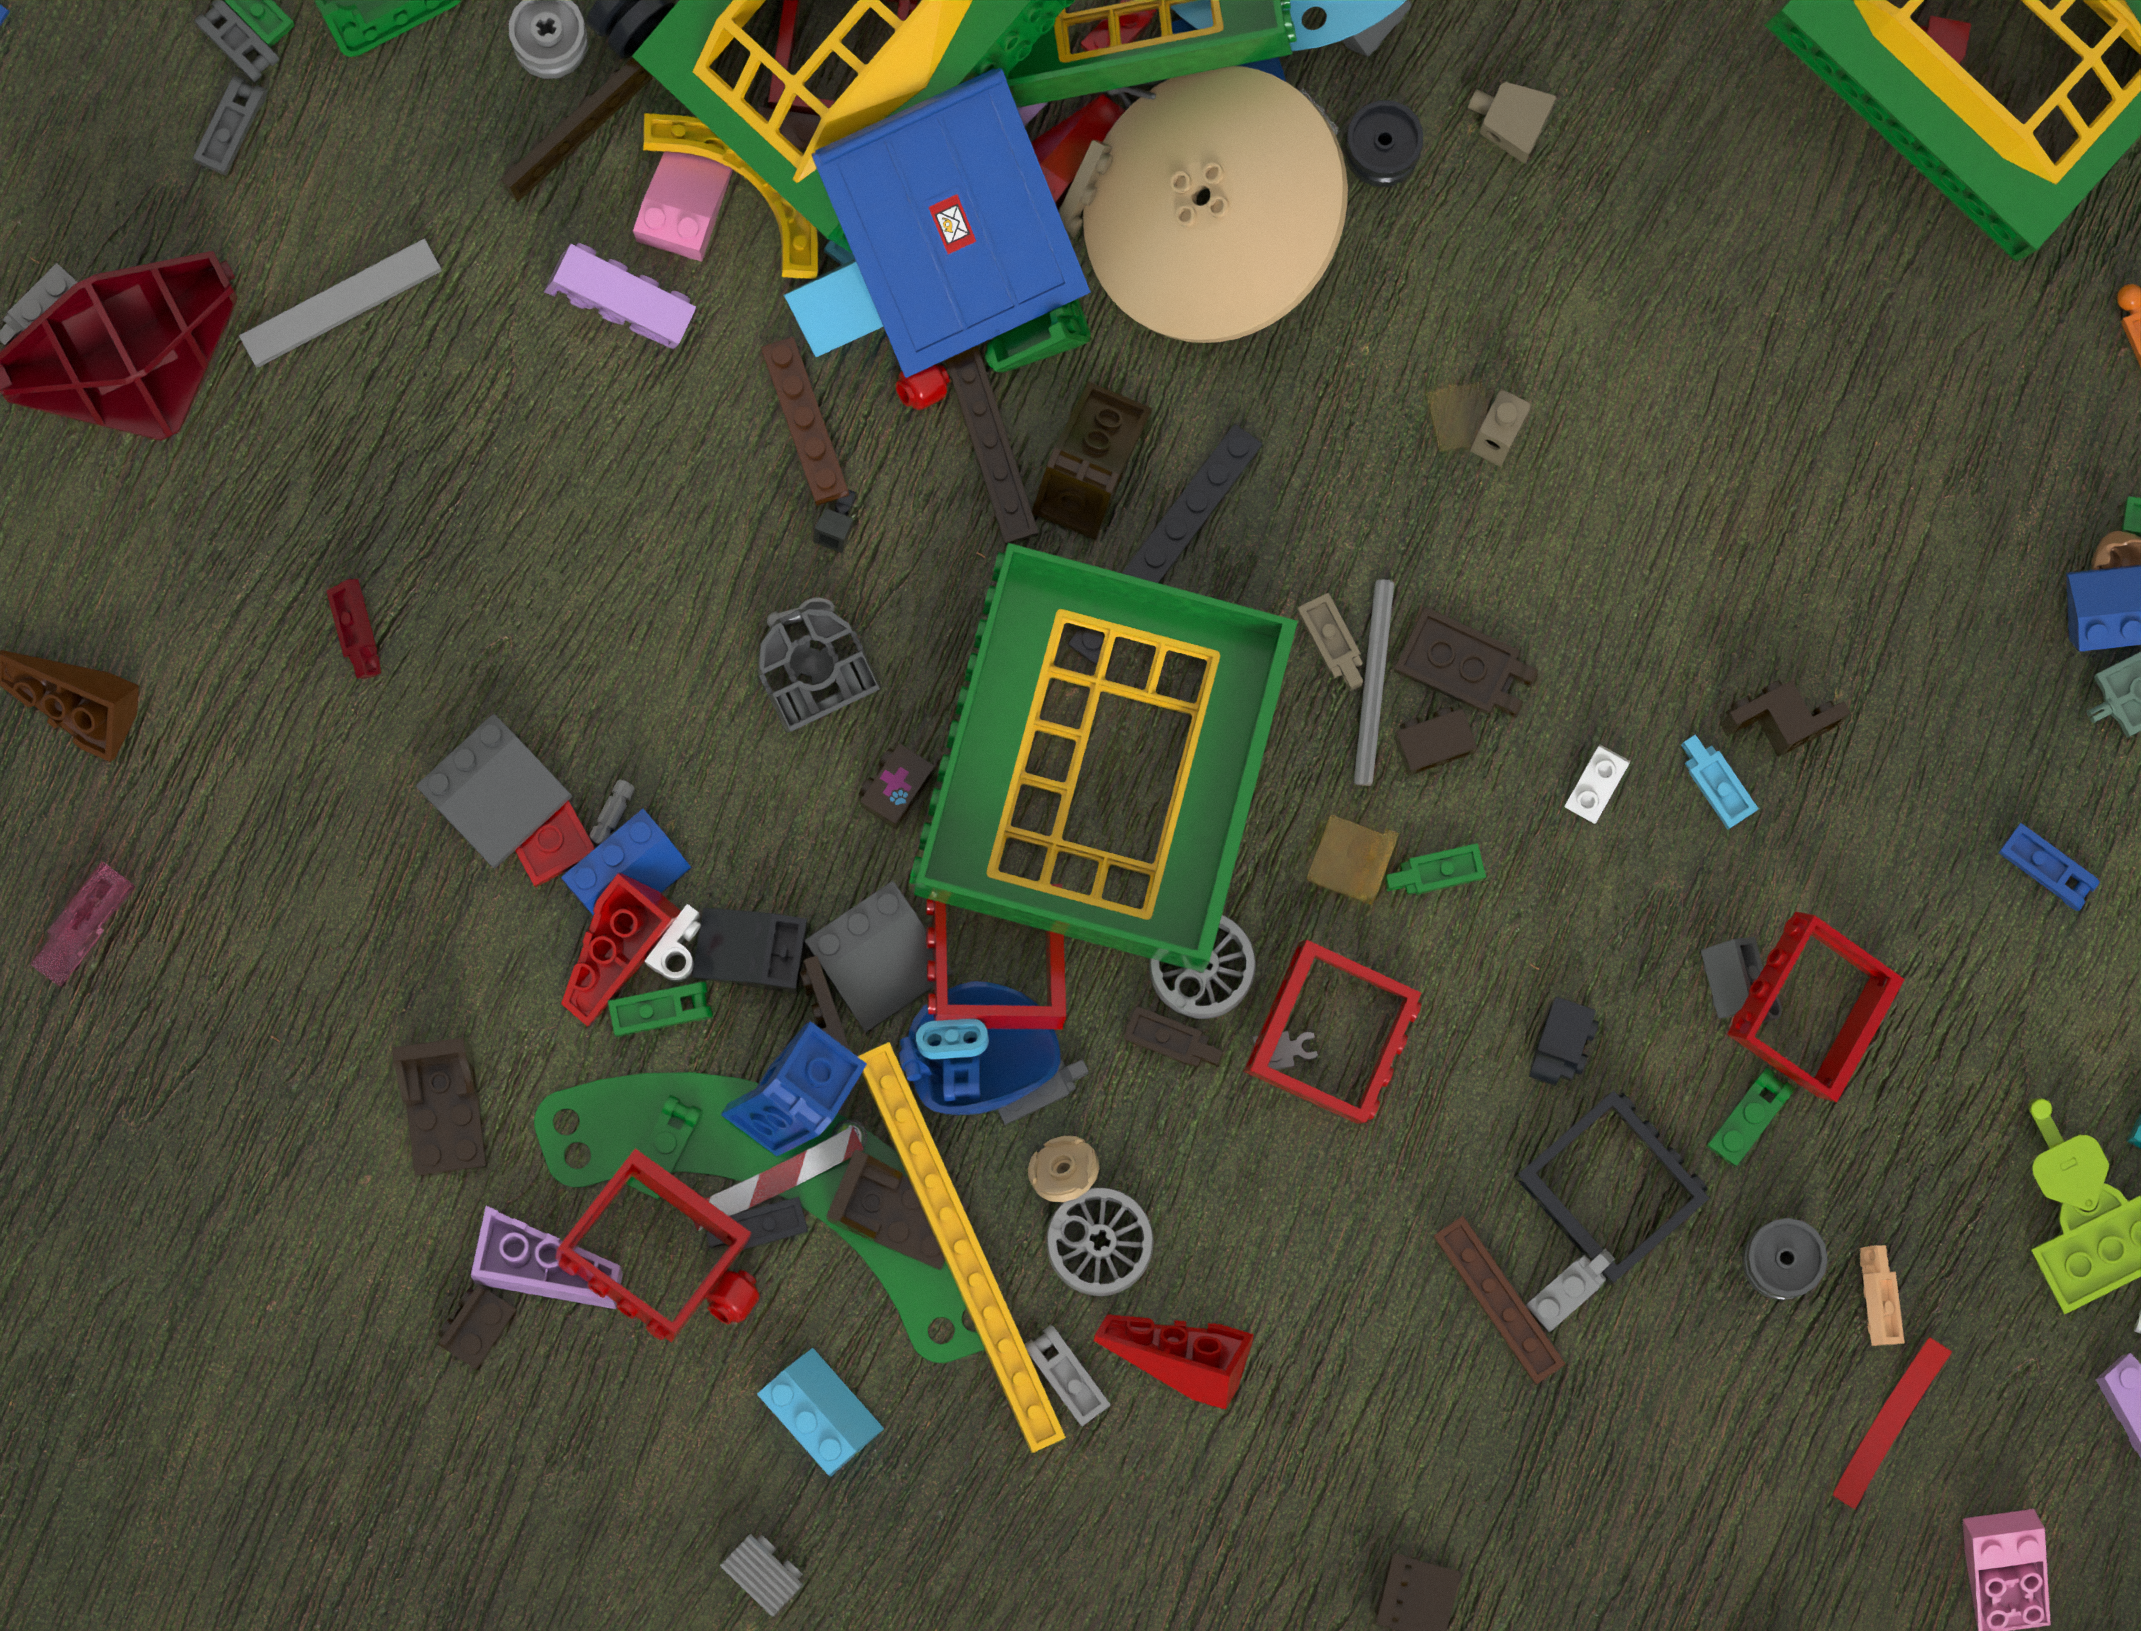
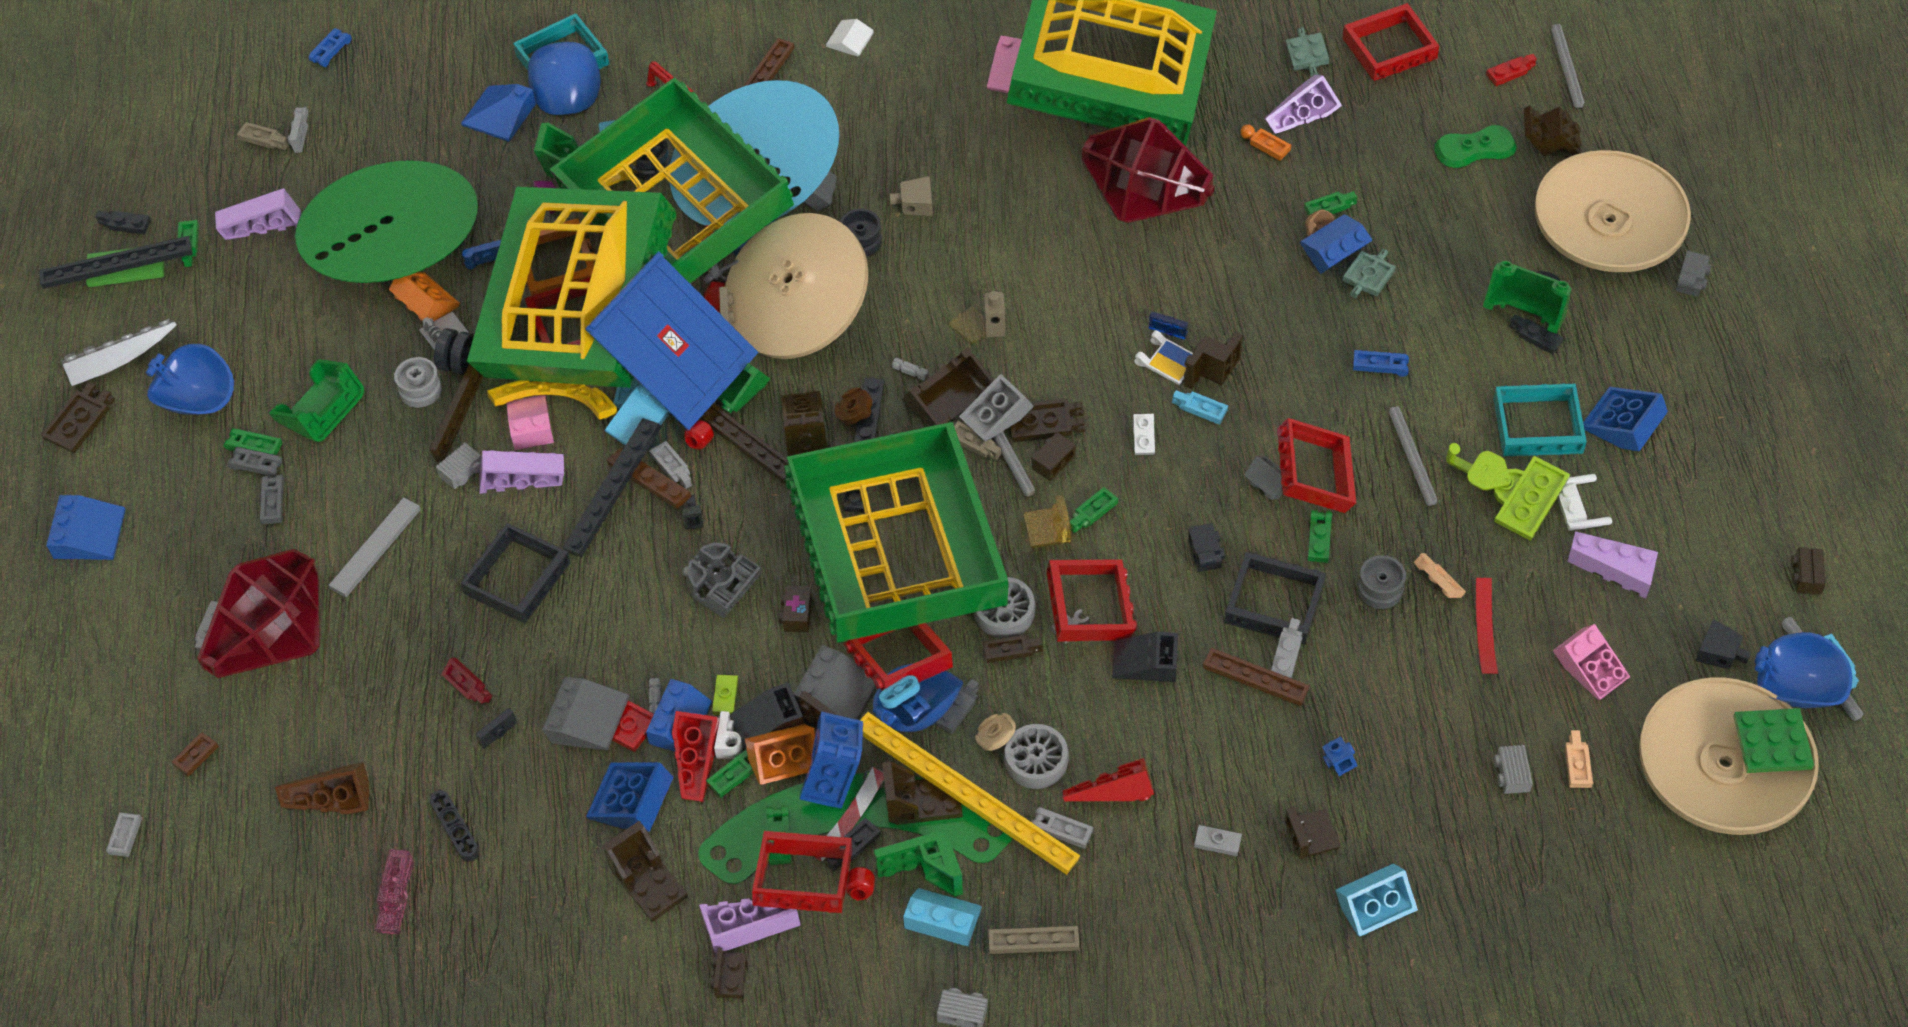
camera: 25 degrees left, 25 degrees down
none -> black beam [430,790,479,862]
none -> light grey brick [436,443,482,489]
none -> black window [461,523,571,624]
none -> black plate [476,708,517,749]
none -> black plate [563,418,661,558]
none -> blue slope [586,762,673,832]
none -> light grey hinge [649,441,692,489]
none -> lime plate [712,675,739,715]
none -> orange slope [745,724,815,785]
none -> reddish brown plate [835,387,872,426]
none -> green bracket [874,831,963,897]
none -> light grey axle [892,357,929,381]
none -> dark brown windscreen [901,347,994,426]
none -> light grey slope [959,374,1034,442]
none -> dark tan plate [989,926,1079,954]
none -> dark red panel [1082,117,1215,223]
none -> black slope [1112,632,1178,682]
none -> flag [1134,331,1193,385]
none -> clear blue plate [1149,312,1188,339]
none -> light grey plate [1194,825,1242,856]
none -> blue brick [1322,736,1358,776]
none -> light grey axle [1389,406,1437,506]

